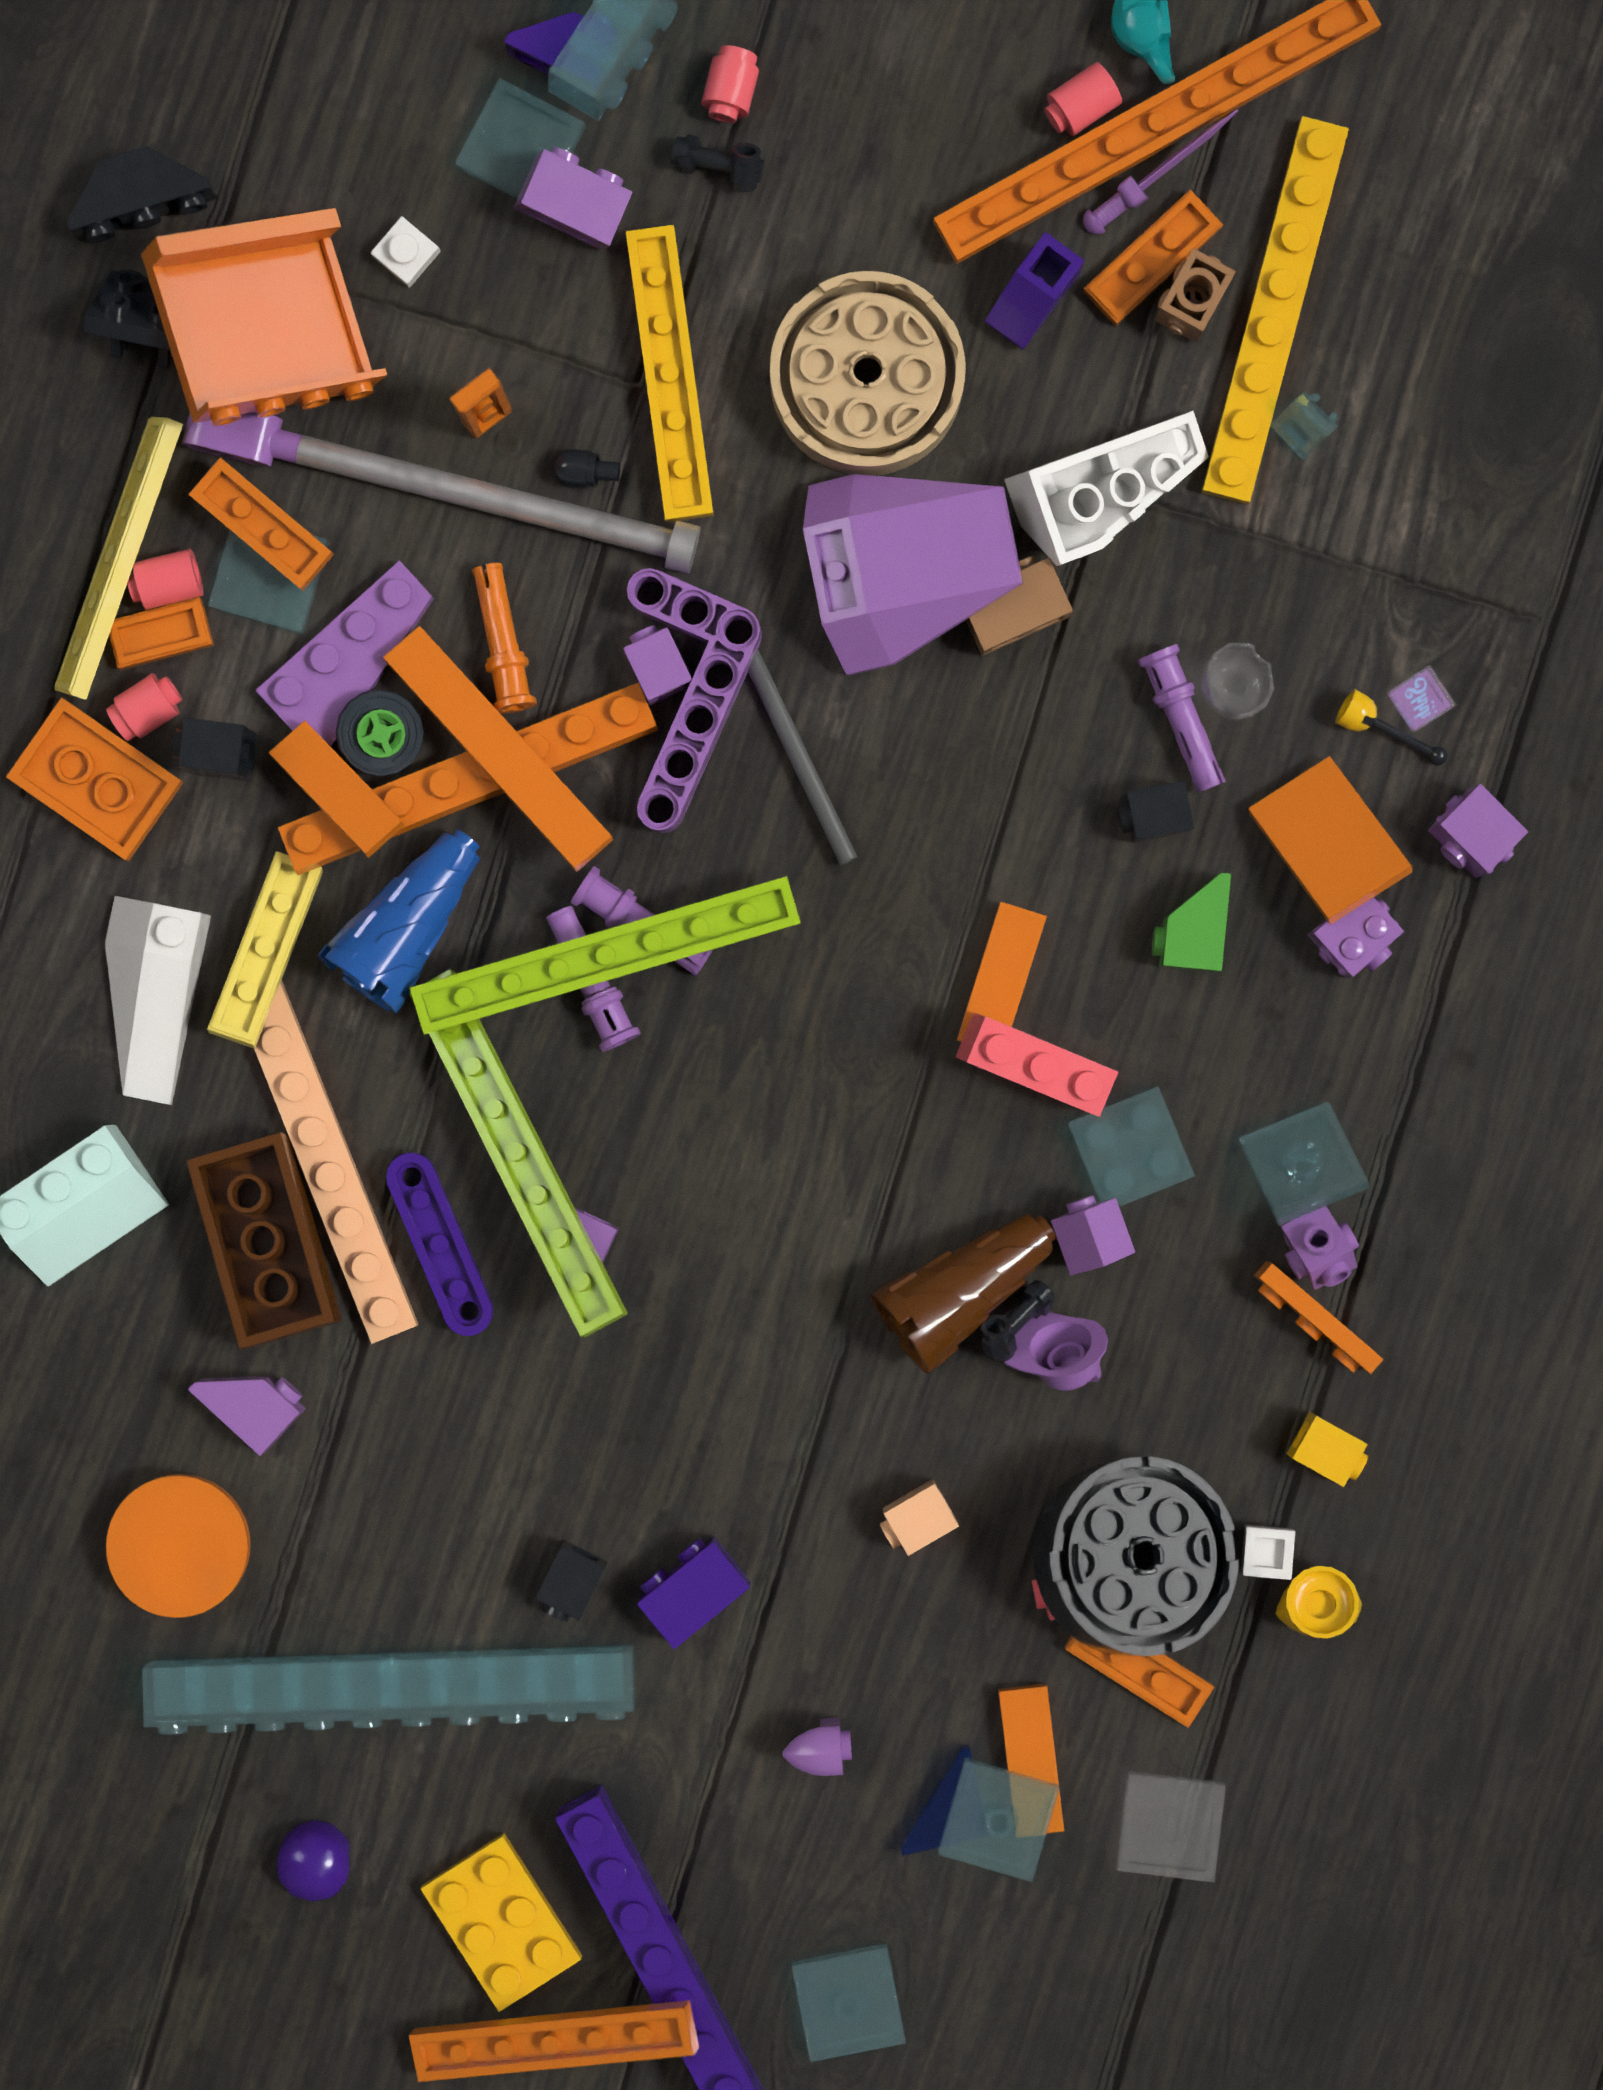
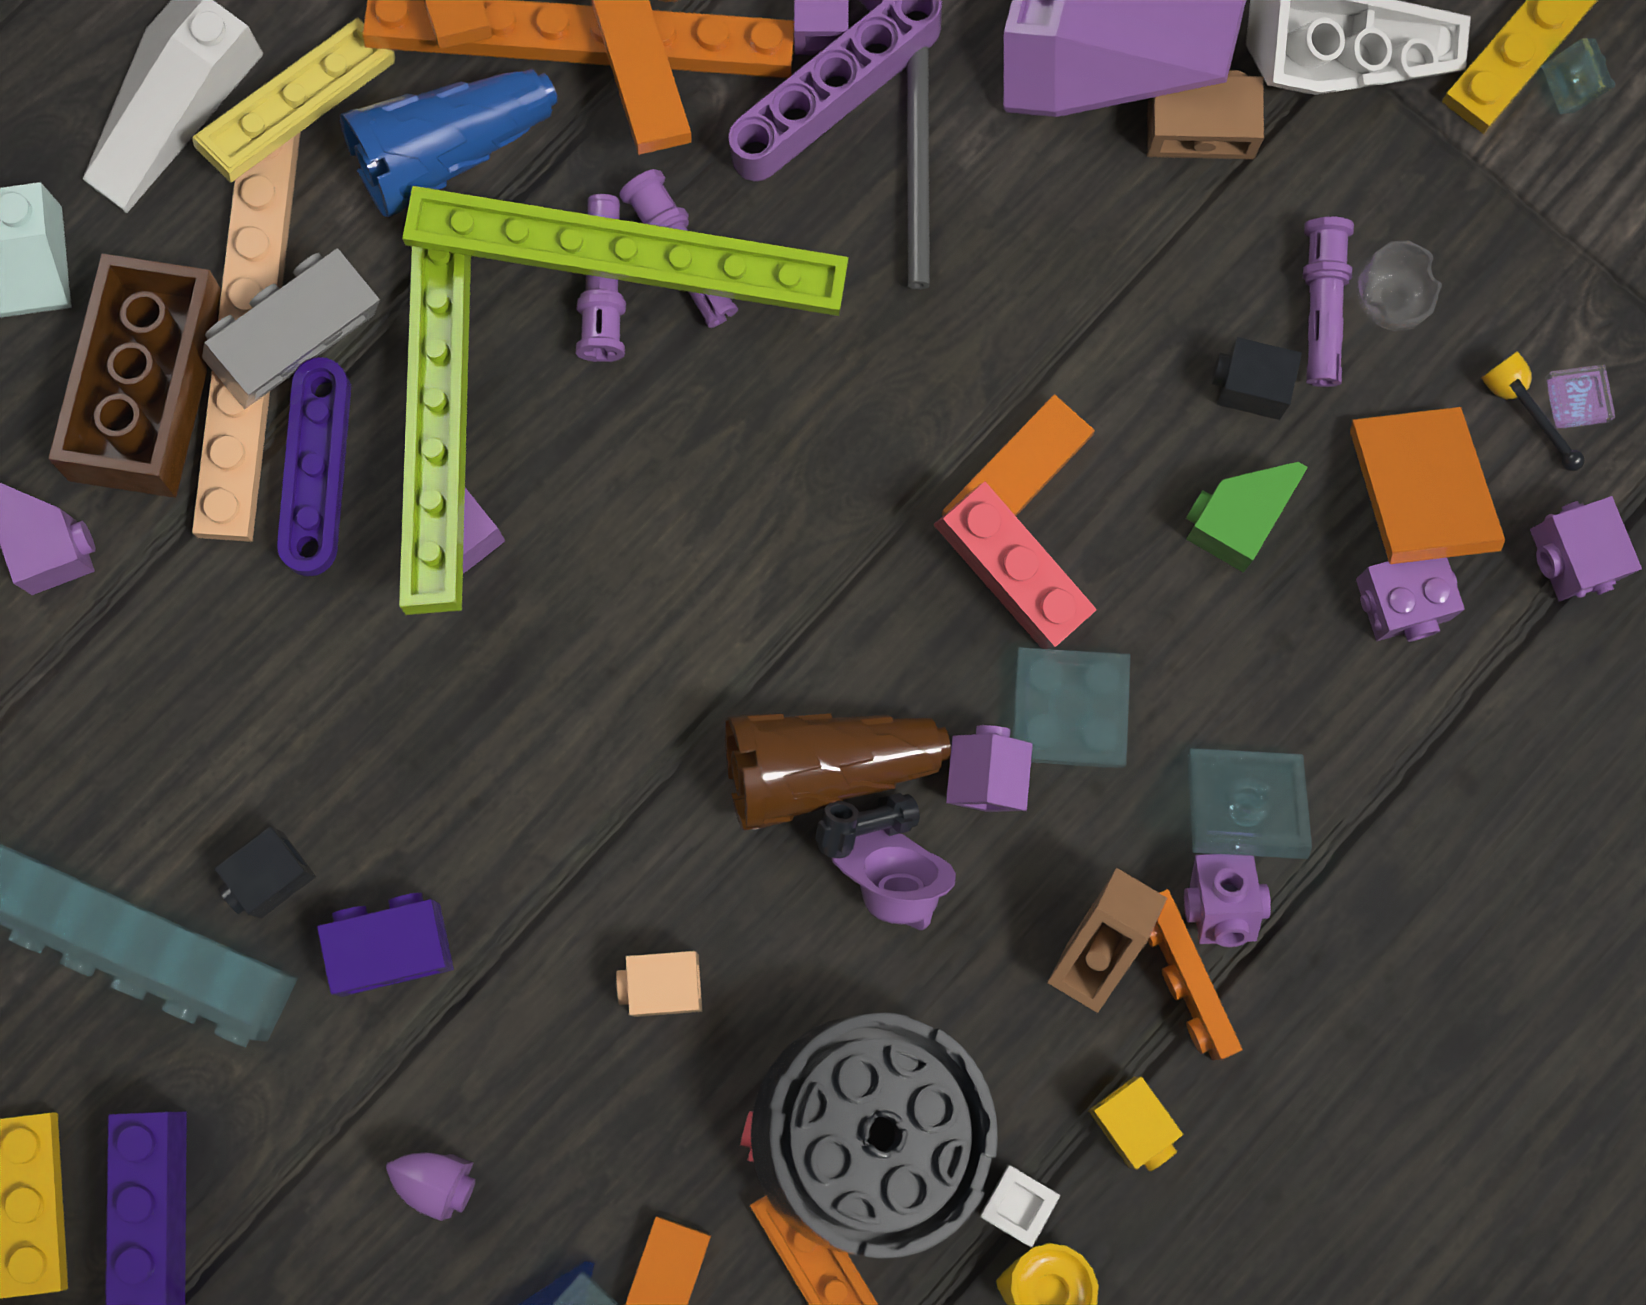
camera: 30 degrees right, 10 degrees down
none -> light grey brick [202,248,380,409]
none -> medium nougat brick [1047,868,1167,1013]

